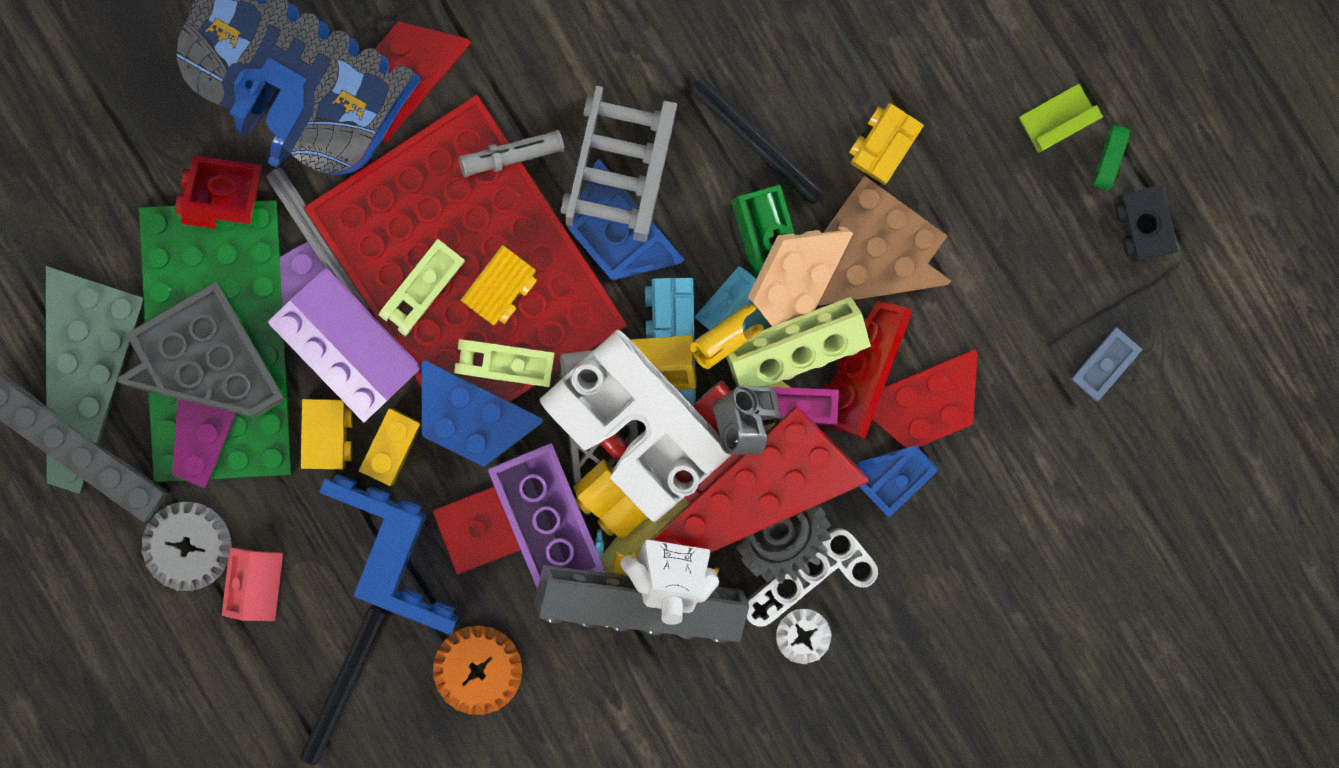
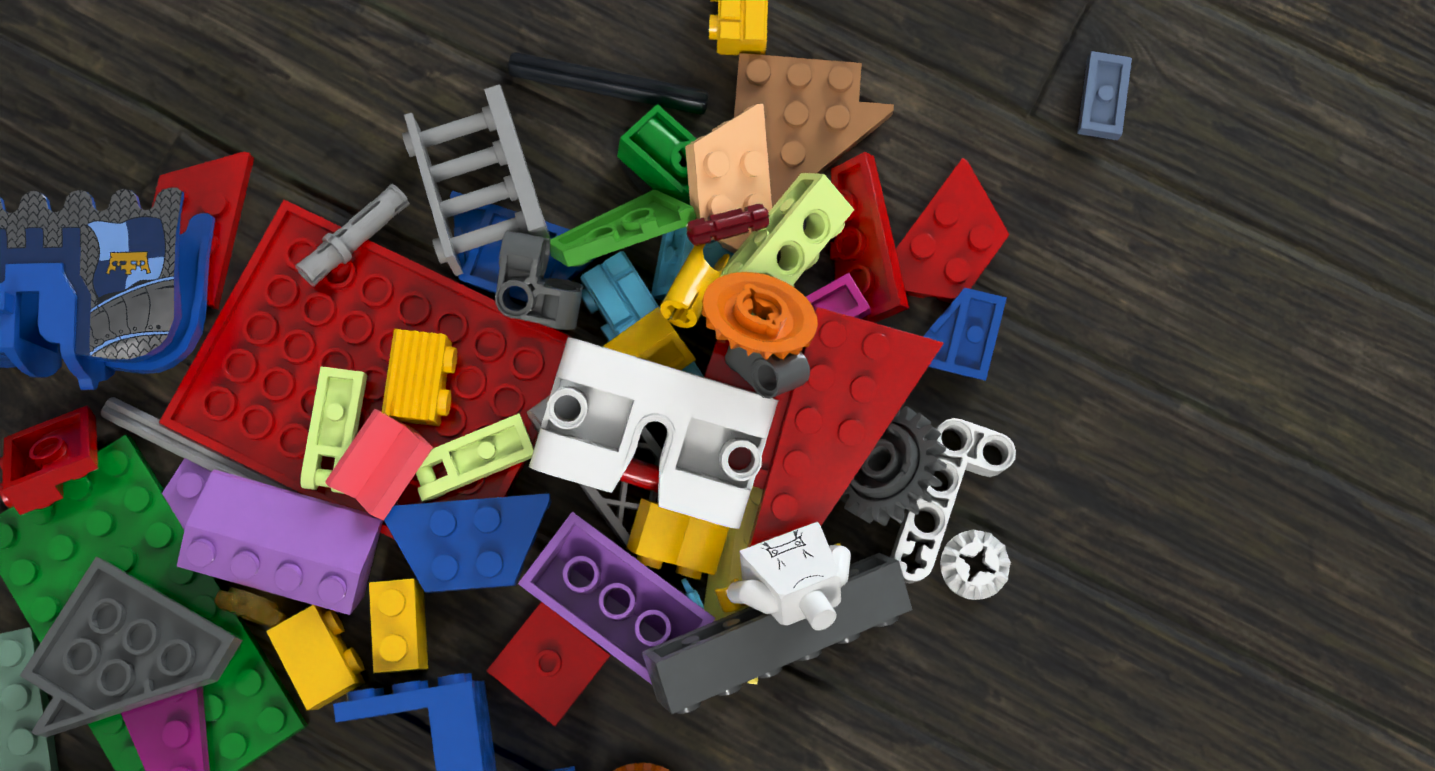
camera: 35 degrees left, 10 degrees down
none -> clear yellow gear [214,587,287,628]
none -> coral panel [325,409,433,521]
none -> dark grey piece [495,231,583,330]
none -> bright green wing [550,189,697,267]
none -> dark red axle [686,203,769,246]
none -> orange gear [701,272,818,360]

